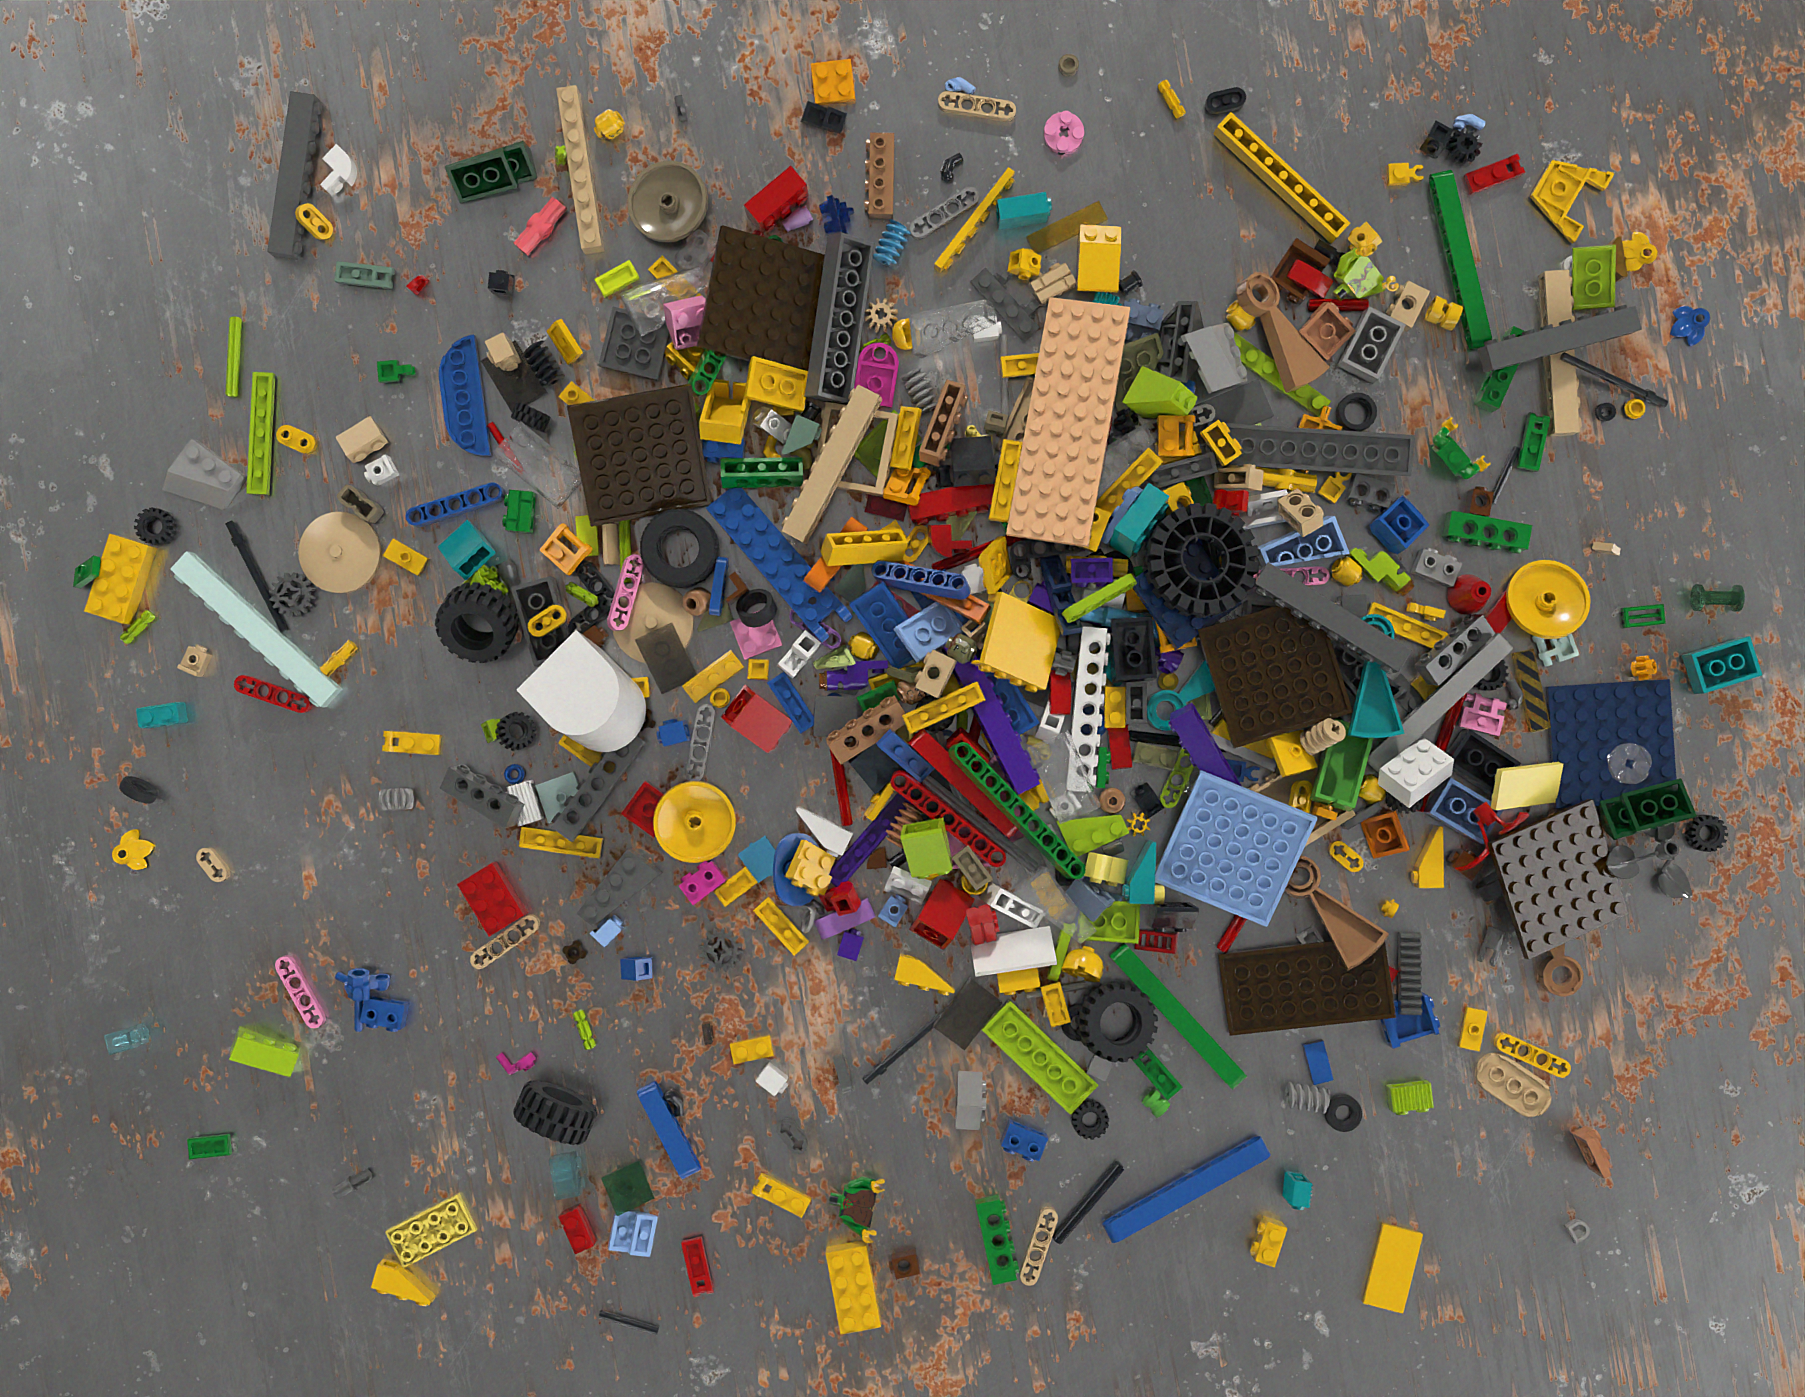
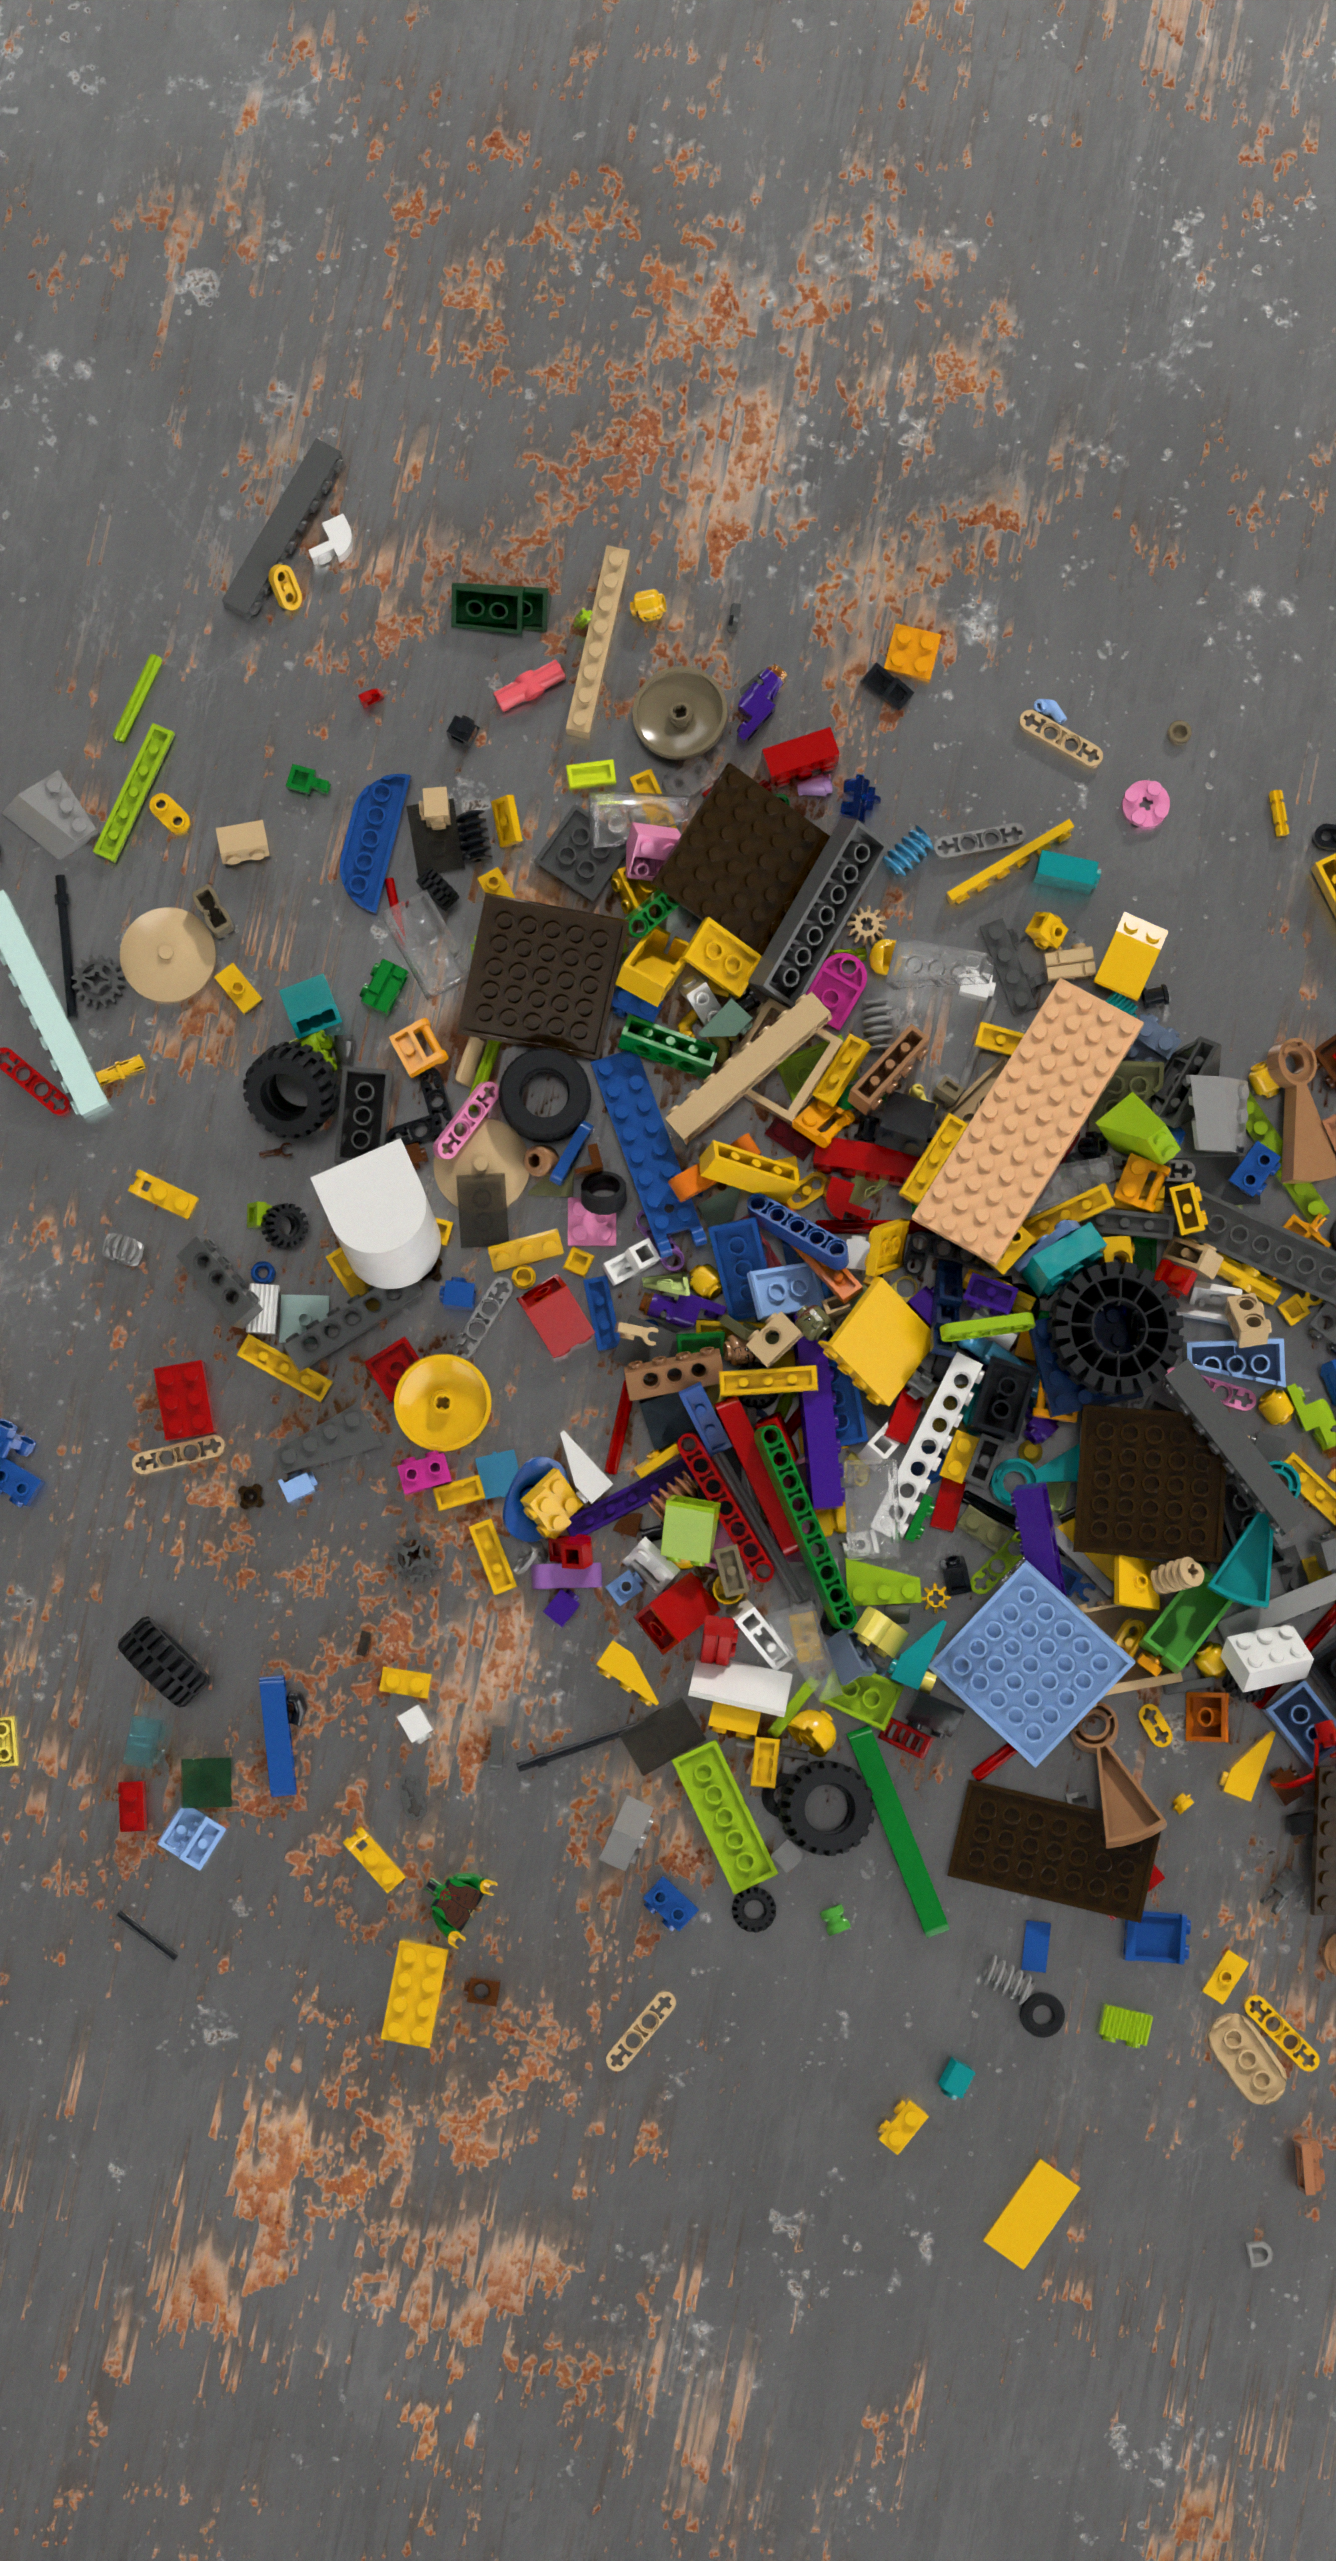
camera: 20 degrees right, 5 degrees down
sand green plate [334,261,395,290] -> none
white brick [364,455,399,486] -> none
blue beam [405,482,506,527] -> none
dark pink plate [496,1052,536,1075] -> none
yellow plate [528,605,567,637] -> none
lime axle [565,582,599,607] -> none
lime axle [573,1010,596,1050] -> none
neon yellow tile [575,515,600,557] -> none
blue brick [620,956,653,981] -> none
red plate [681,1236,714,1297] -> none
medium nougat brick [865,133,894,219] -> none
black arm [940,152,964,181] -> none
green brick [975,1195,1020,1285] -> none
clear yellow tile [1026,201,1108,254] -> none
black axle [1052,1161,1125,1245] -> none
medium nougat head [1098,787,1126,814] -> none
blue beam [1102,1136,1271,1243] -> none
green plate [1133,1046,1183,1101] -> none
dark grey gear [1398,932,1422,1015] -> none
none -> reddish brown hand [259,1142,293,1159]
none -> tan plate [614,1322,659,1346]
none -> dark purple plate [737,663,788,746]
none -> blue brick [1228,1141,1281,1198]

